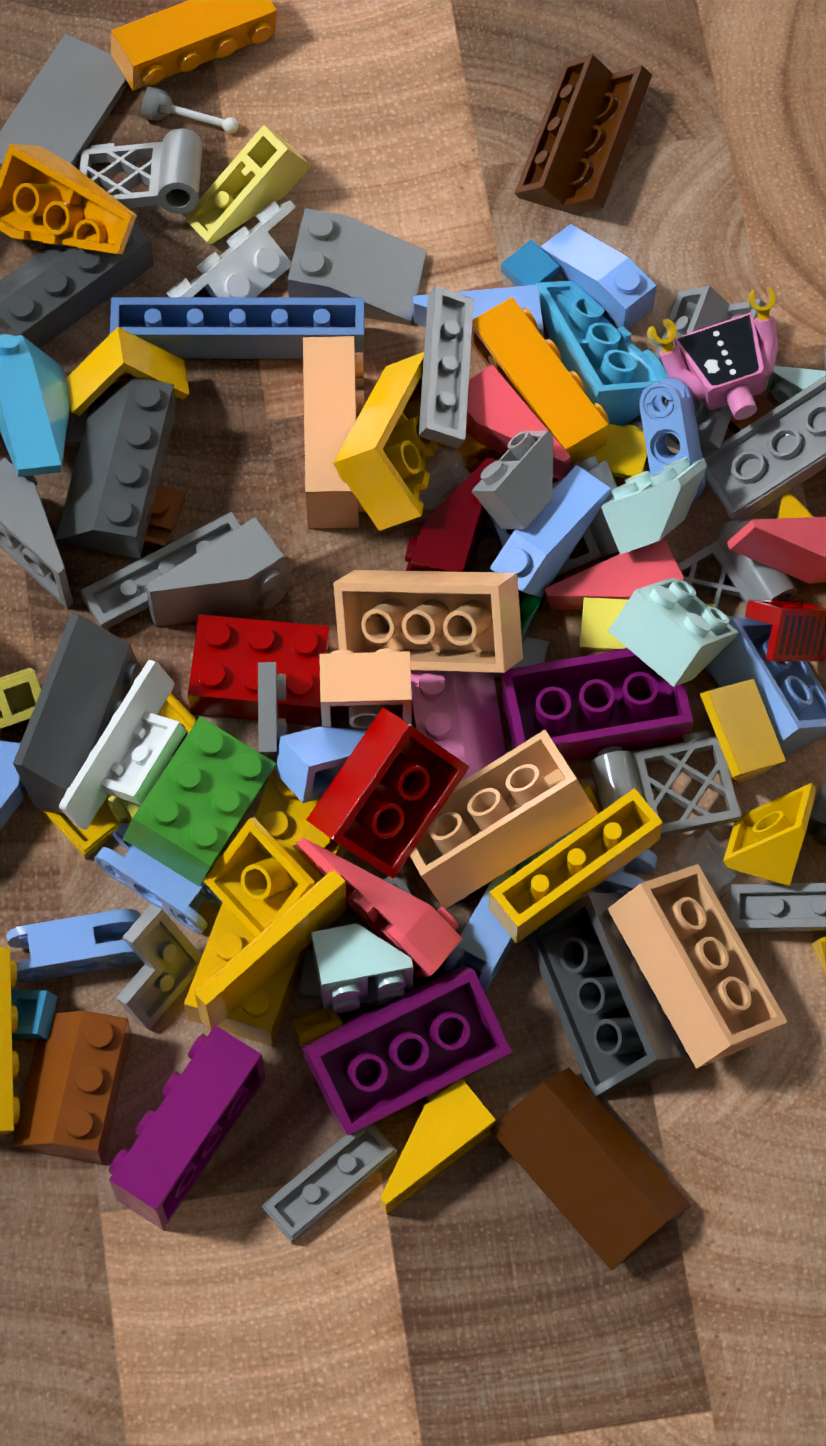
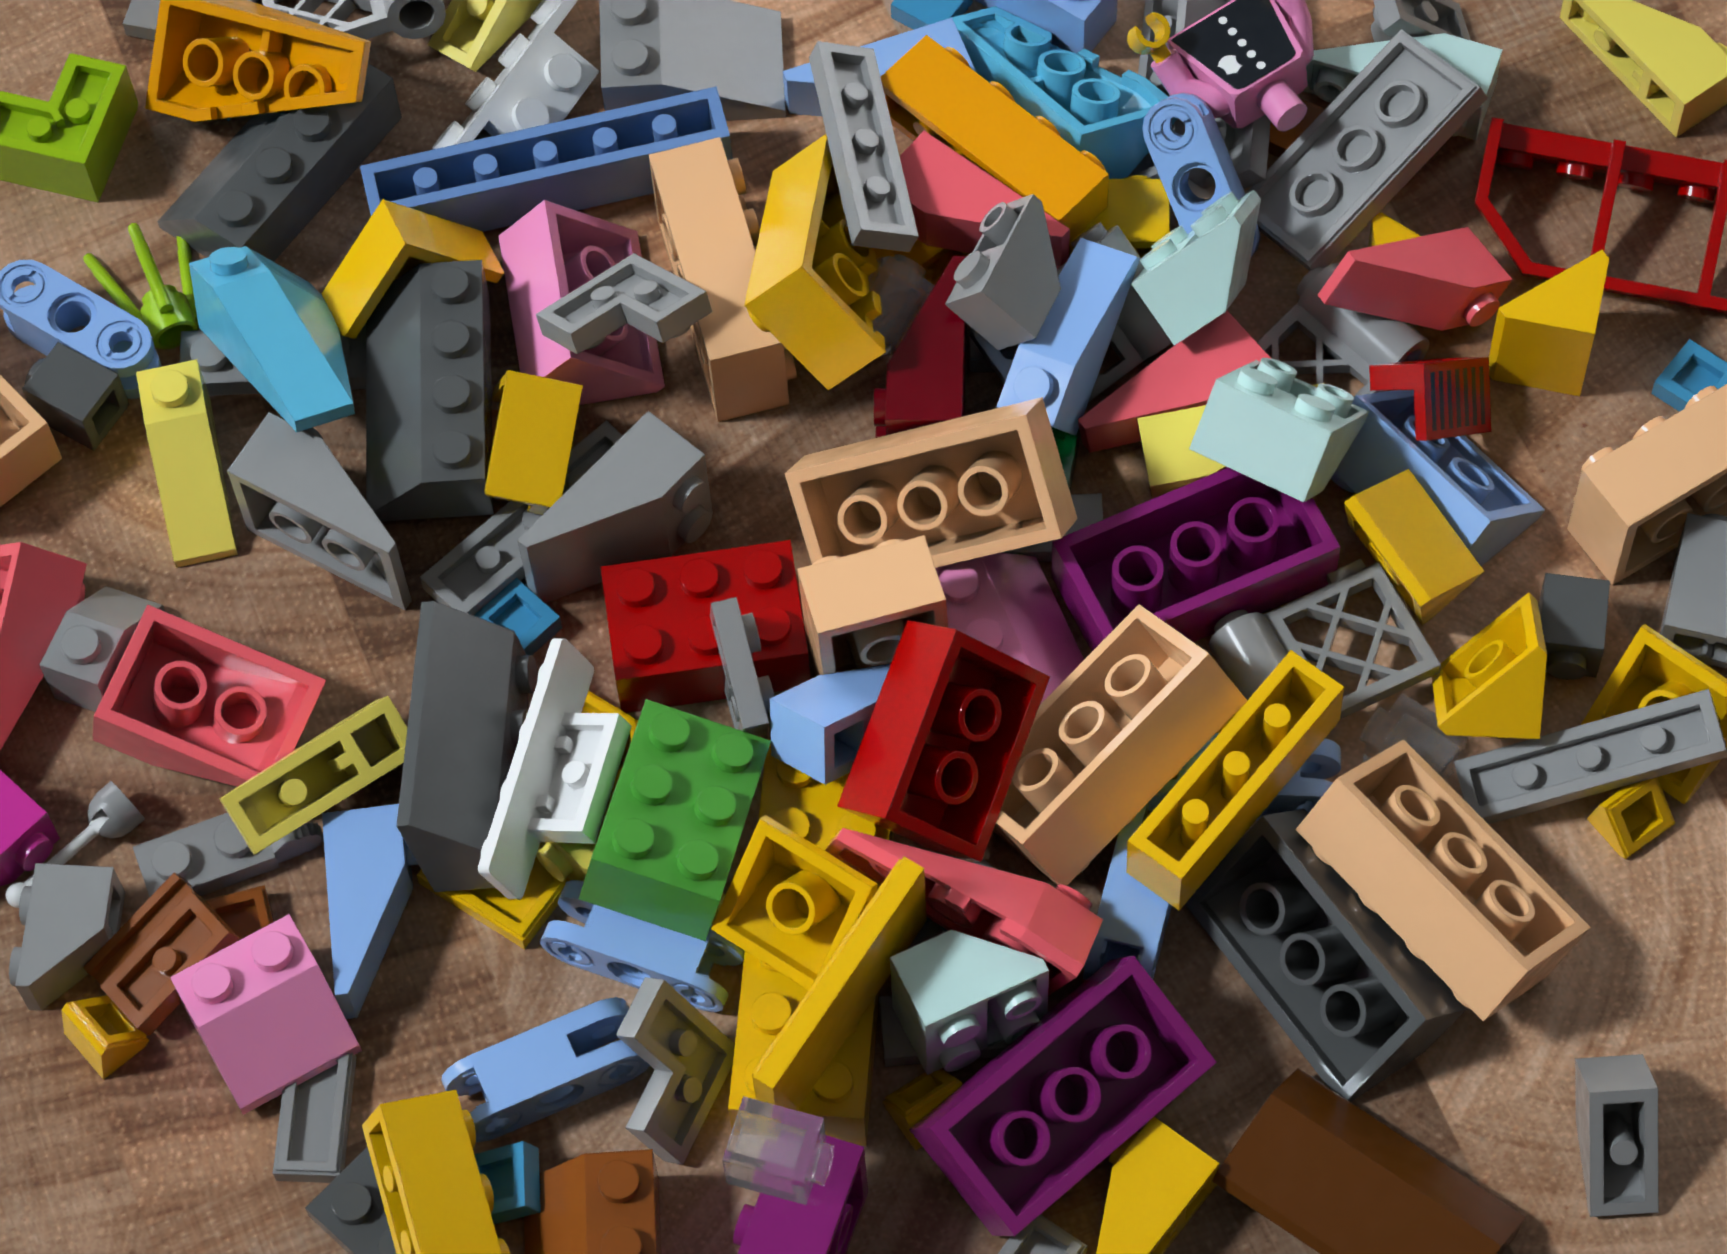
camera: 10 degrees left, 5 degrees down
none -> dark azure tile [474,578,562,655]
none -> yellow panel [484,370,583,515]
none -> bright pink slope [498,200,665,405]
none -> light grey plate [536,253,712,354]
none -> clear brick [722,1096,835,1205]
none -> light grey slope [1575,1054,1659,1217]

